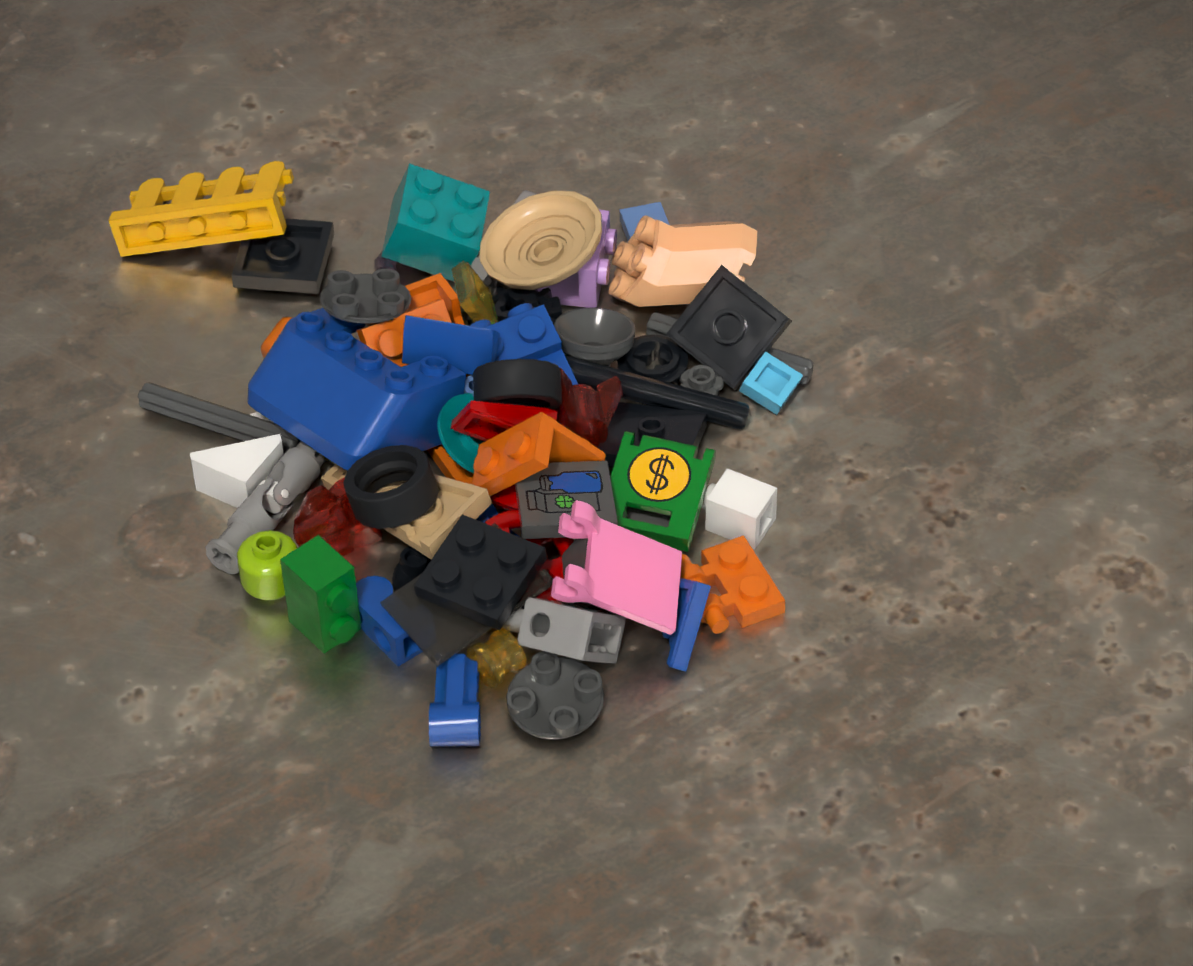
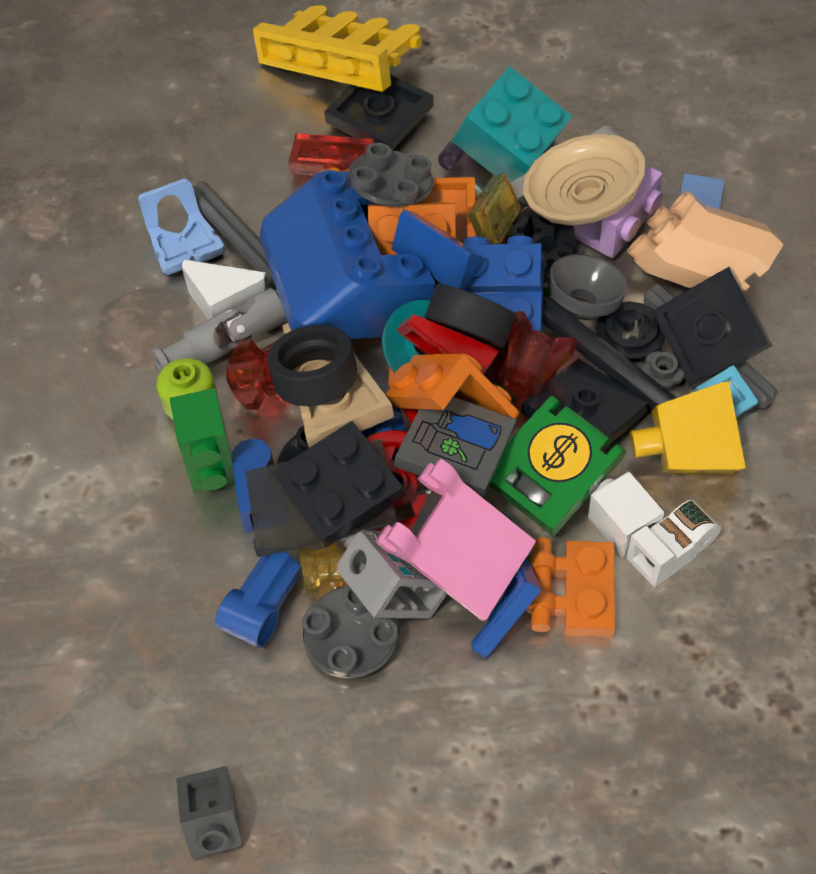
camera: 30 degrees right, 10 degrees up
none -> light blue piece [138,178,225,276]
none -> dark grey bracket [176,766,242,858]
none -> clear red plate [288,133,374,175]
none -> white leg [626,500,721,588]
none -> yellow torso [630,381,746,474]

